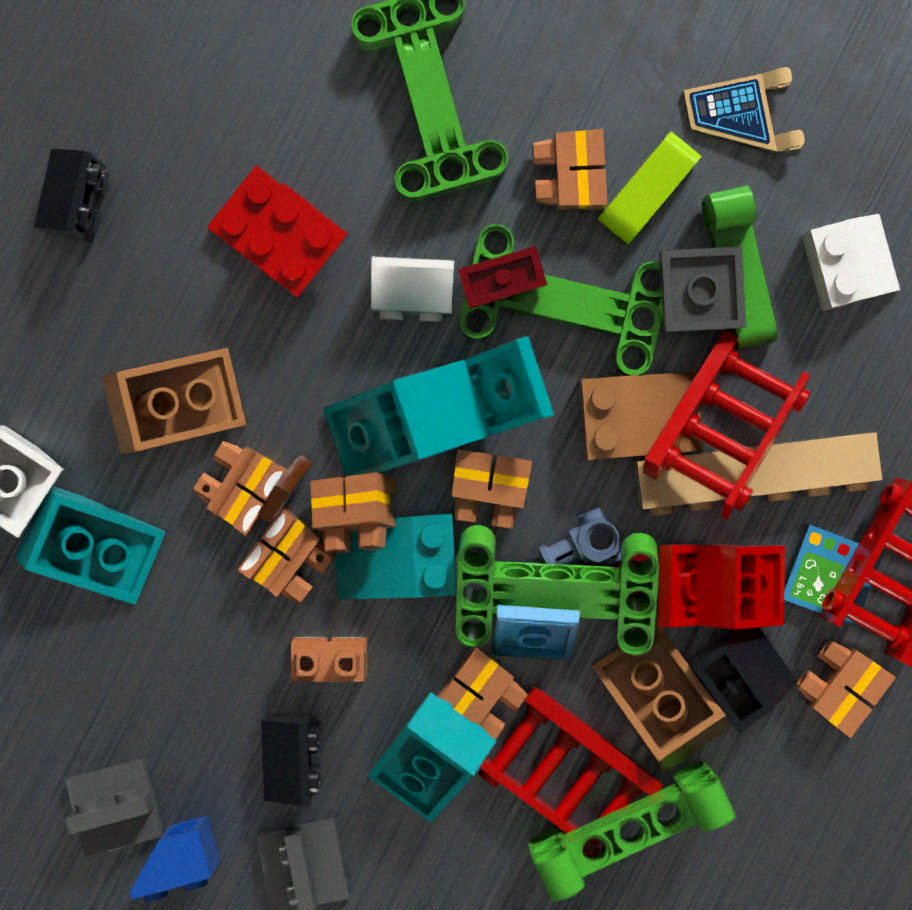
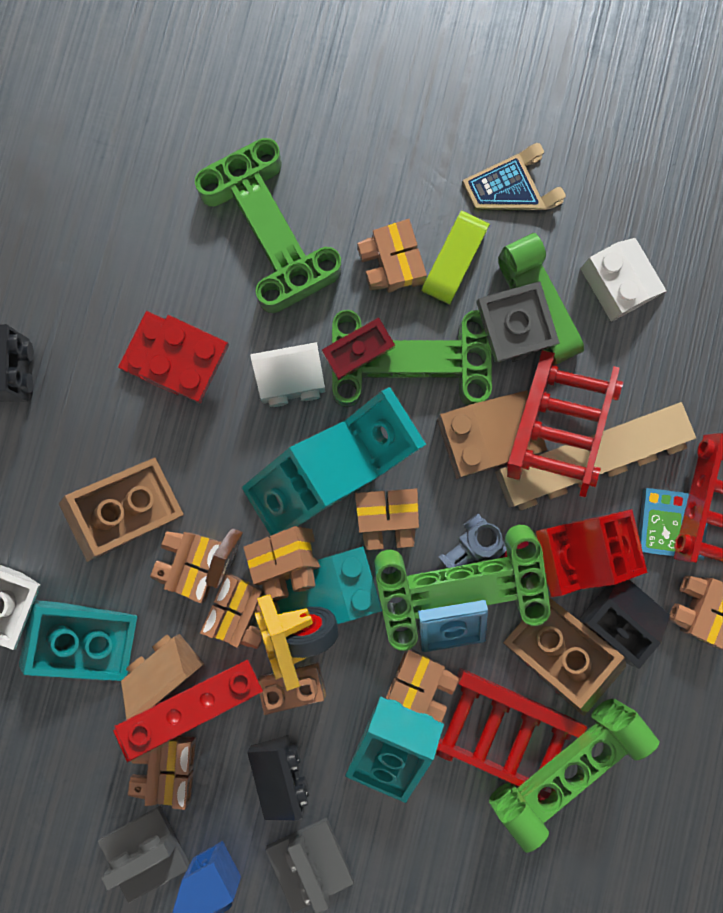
camera: 20 degrees left, 5 degrees down
none -> red fence [113,659,263,763]
none -> medium nougat slope [121,634,204,719]
none -> nougat hips [128,737,196,810]
none -> plate [255,594,338,691]

